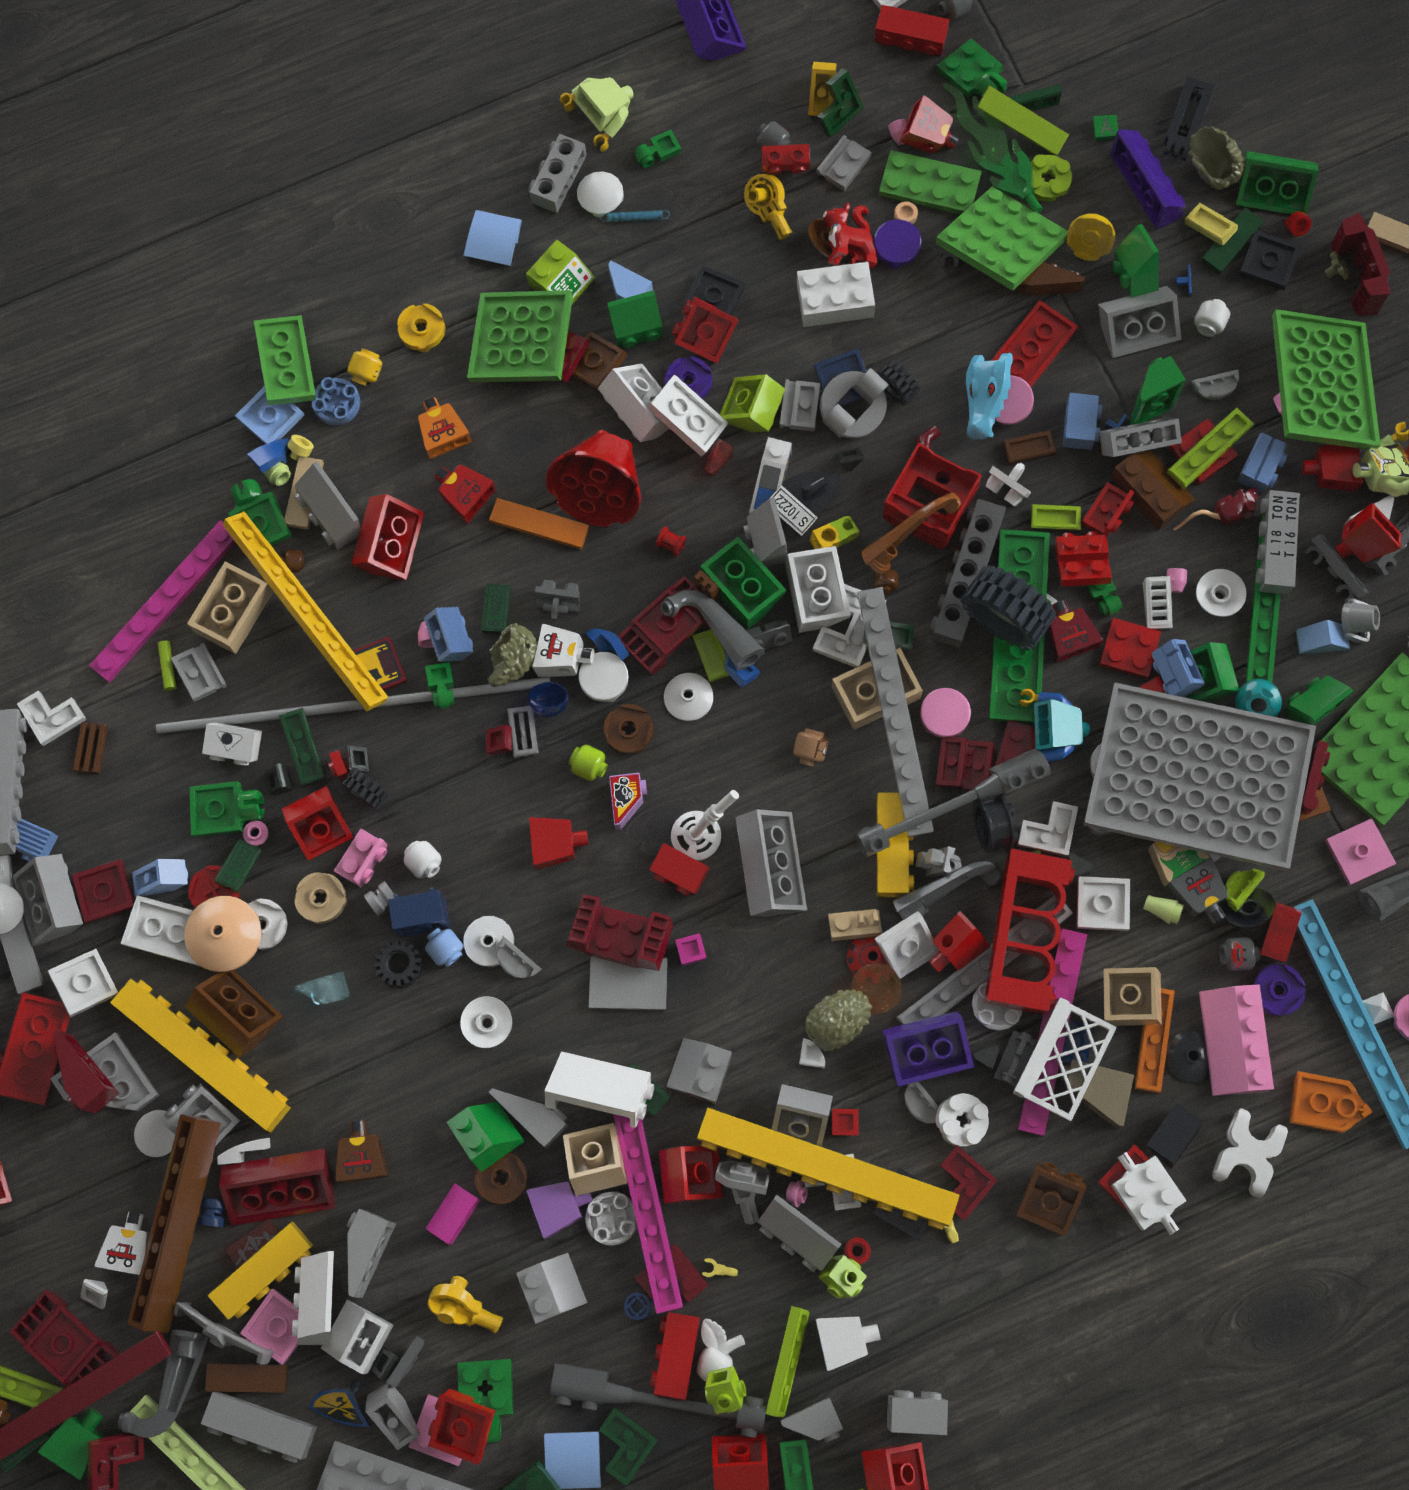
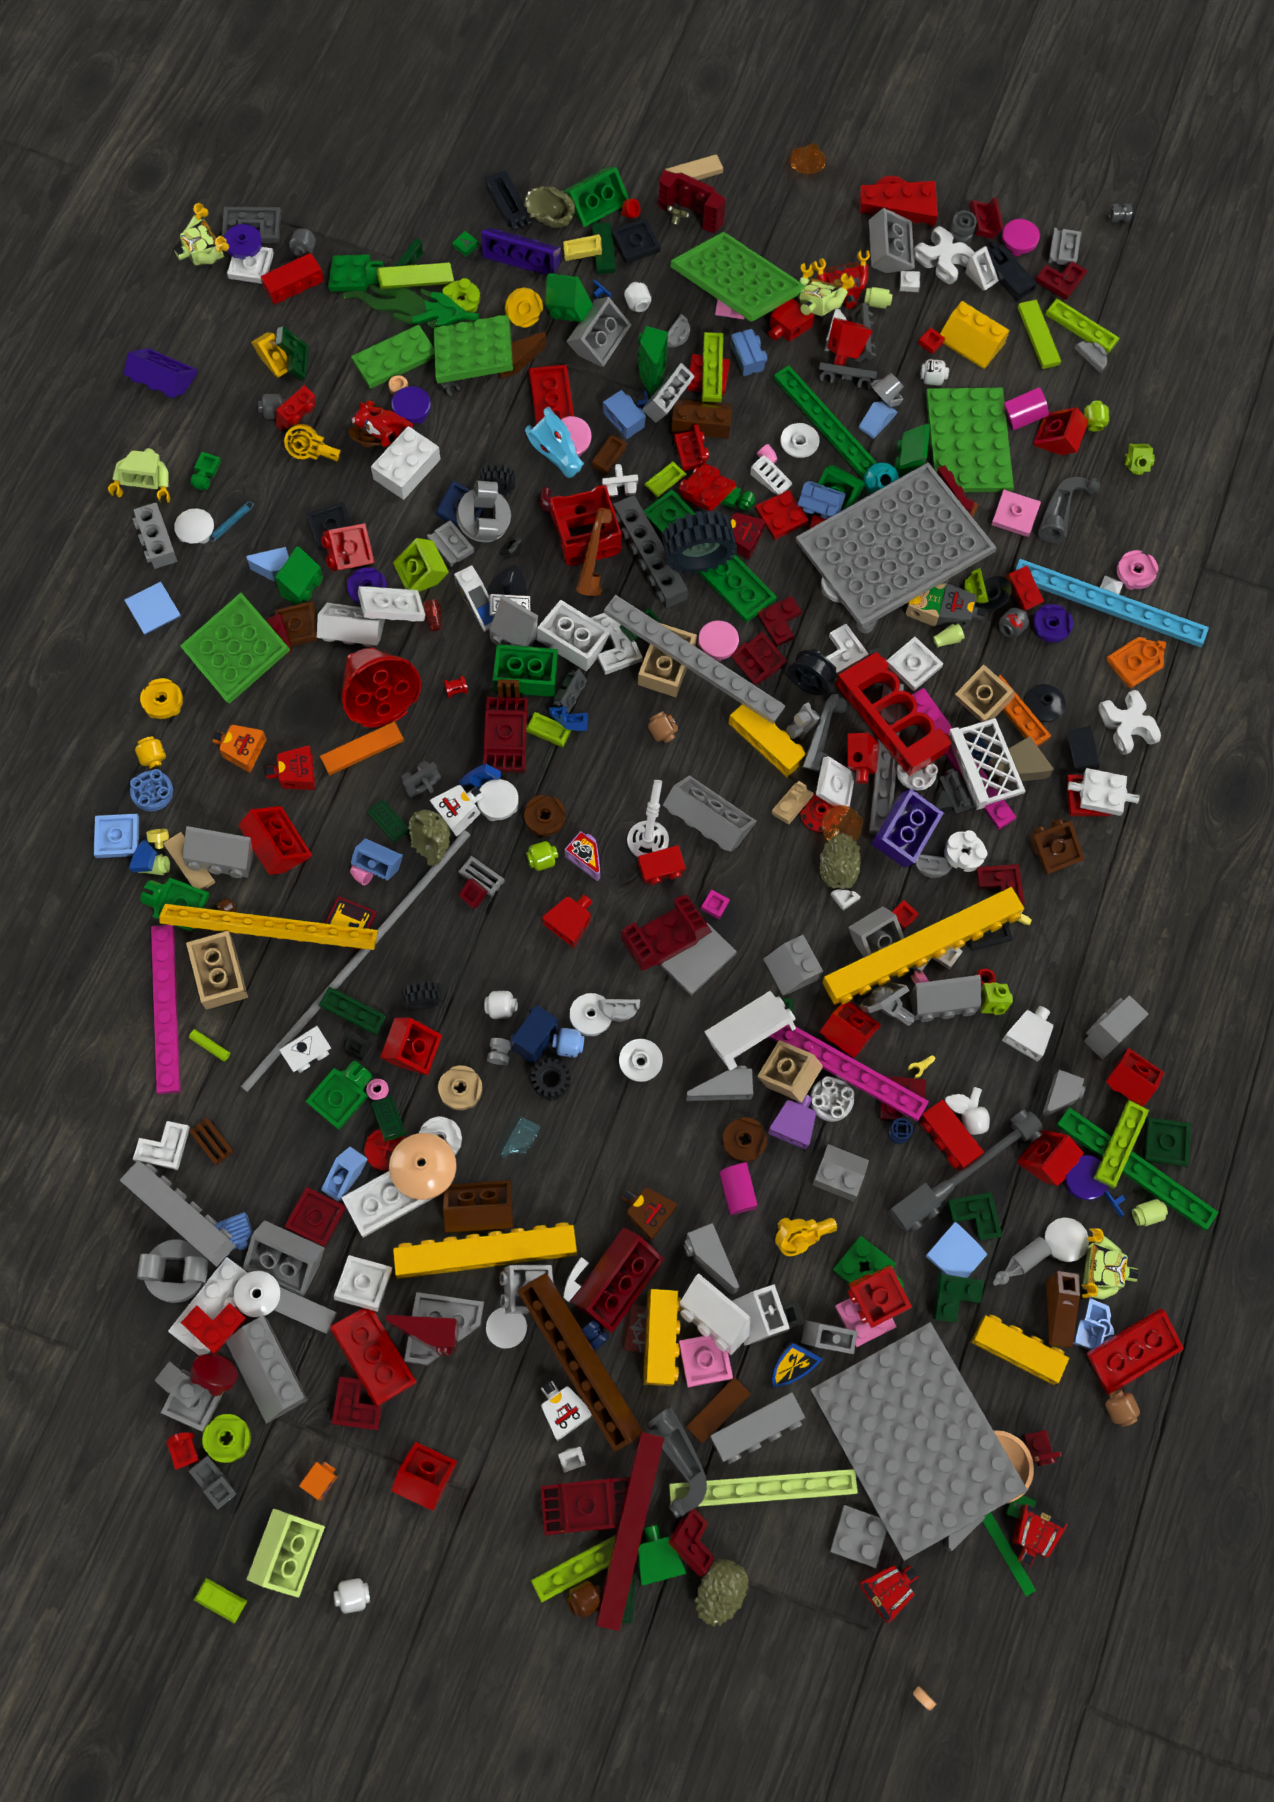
camera: 55 degrees left, 5 degrees down
light grey plate [171,643,226,702] -> none
light grey plate [173,1302,274,1365] -> none
bright green plate [254,315,316,406] -> none
red plate [328,750,349,782] -> none
bright pink bracket [334,829,387,888] -> none
pearl dark grey slope [345,745,369,772] -> none
dark grey tile [387,1336,425,1387] -> none
green plate [425,662,454,709] -> none
green slope [447,1102,524,1172] -> none
lime slope [526,240,595,304] -> none
clear blue piece [528,682,569,718] -> none
dark grey animal [661,590,765,670] -> none
white dish [664,673,713,721] -> none
lime brick [705,1366,746,1414] -> none
lime tile [766,1306,810,1418] -> none
leg [809,516,860,549] -> none
light grey plate [817,135,872,191] -> none
dark grey bar [856,749,1051,858] -> none
reddish brown piece [874,569,899,595] -> none
bright pink hose [888,119,906,145] -> none
torso [900,95,959,154] -> none
torso [1019,689,1090,762] -> none
dark red animal [1173,487,1258,531] -> none
bright pink slope [1199,985,1274,1096] -> none
light grey brick [1256,490,1300,595] -> none

